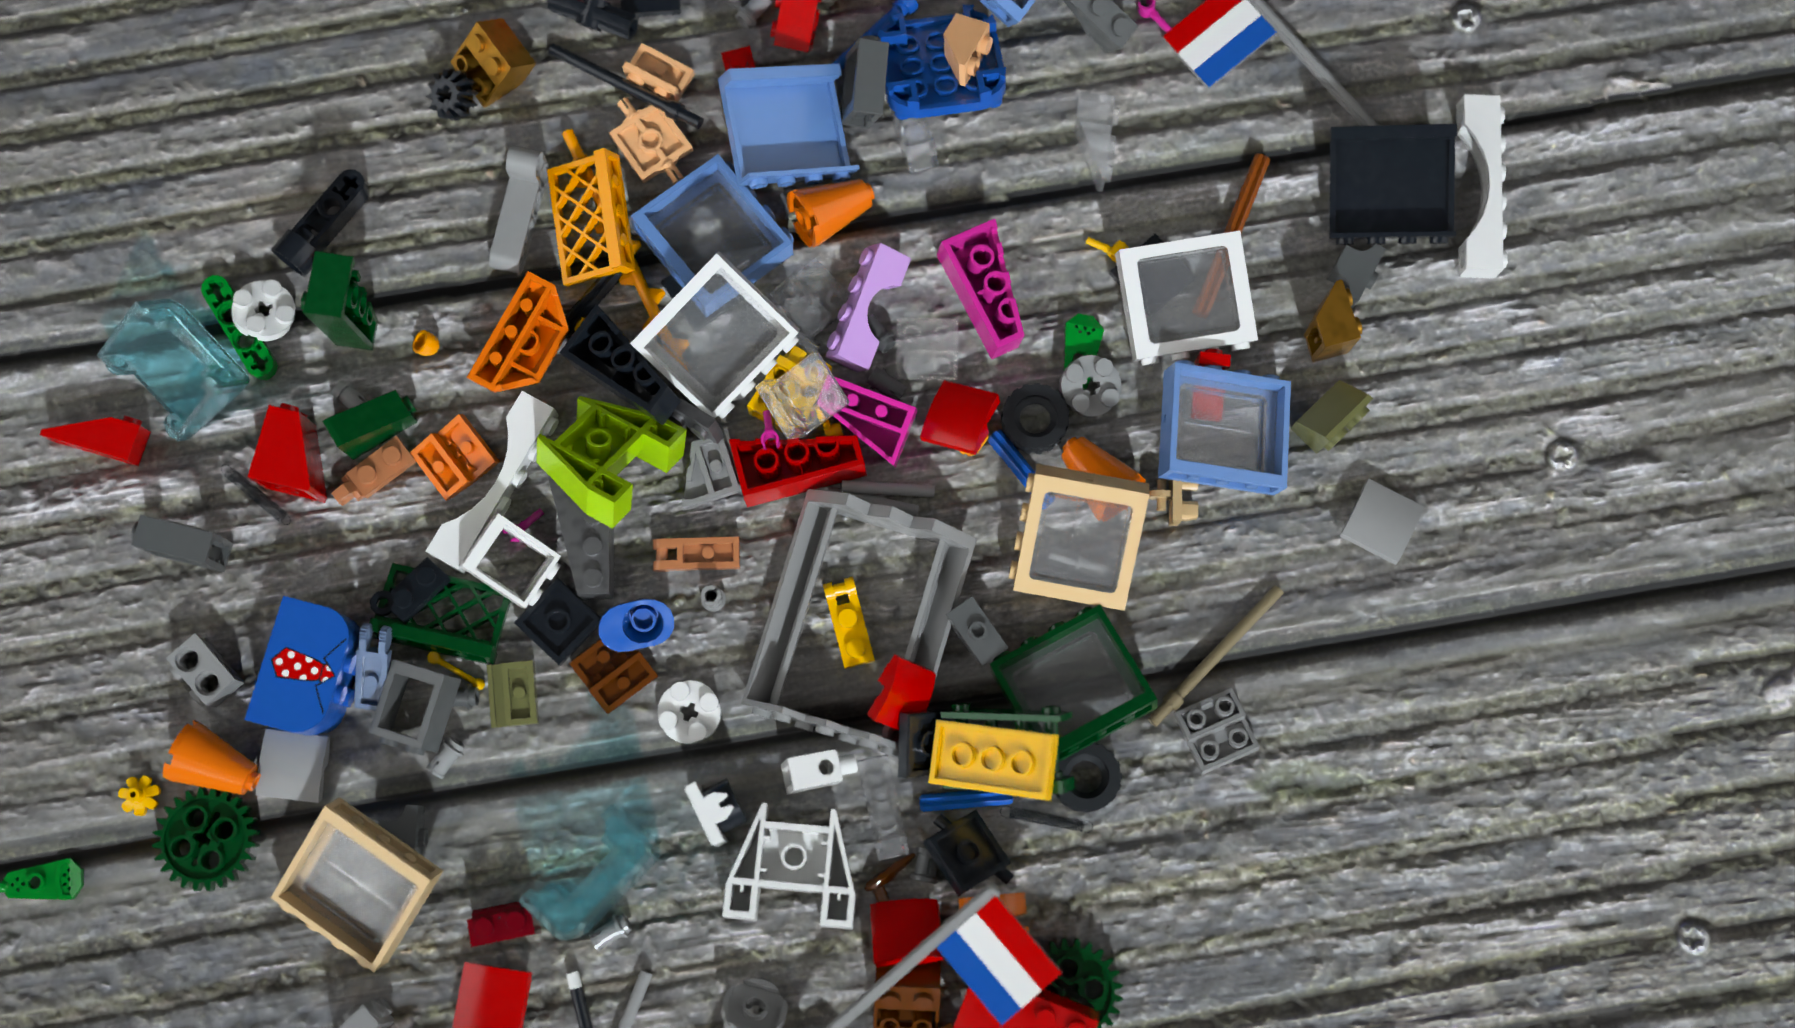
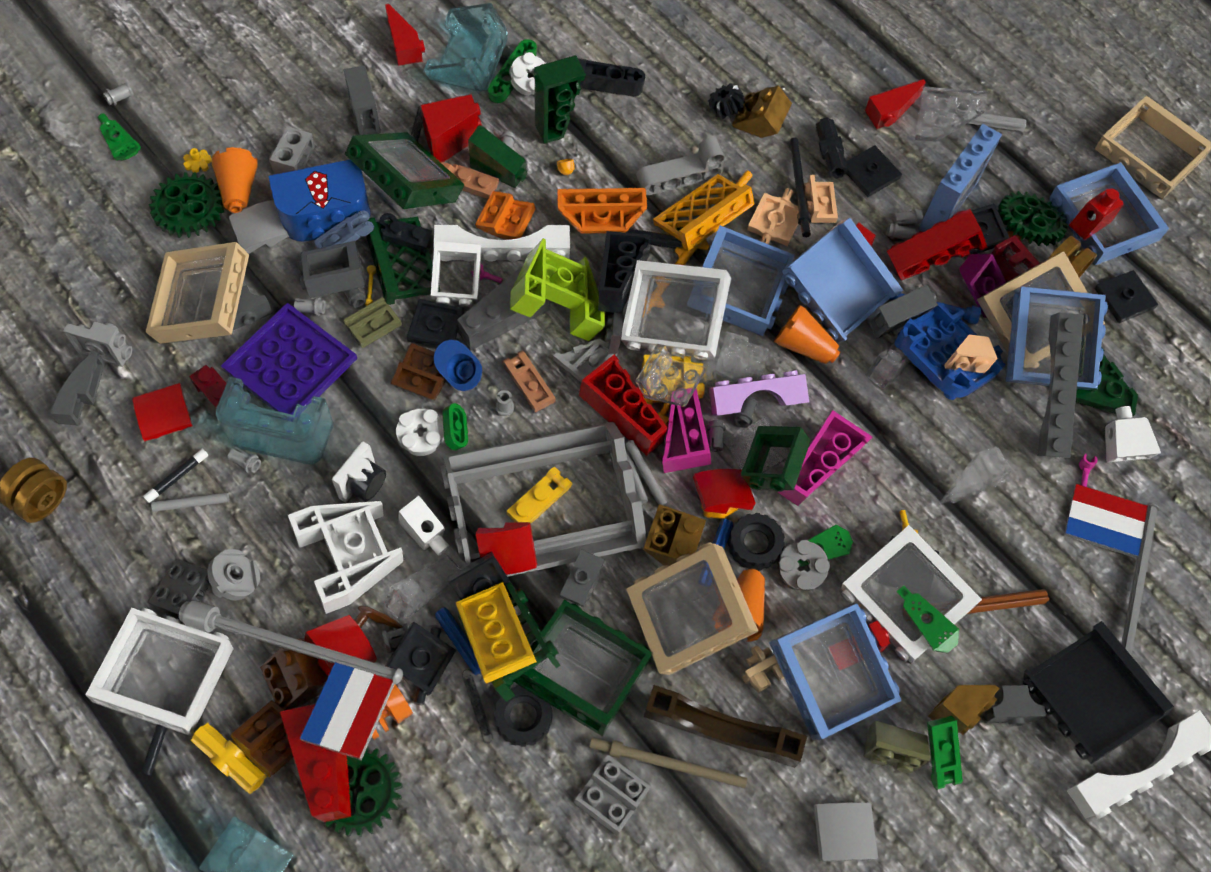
camera: 55 degrees right, 15 degrees down
dark pink hand [760,410,781,450] -> none
none -> dark purple plate [221,303,357,424]
none -> dark green piece [345,132,465,209]
none -> green plate [442,403,468,451]
none -> pearl gold slope [643,504,706,574]
none -> dark brown arch [644,685,807,768]
none -> dark green window [741,426,811,492]
none -> green piece [896,585,959,653]
none -> green plate [927,716,963,790]

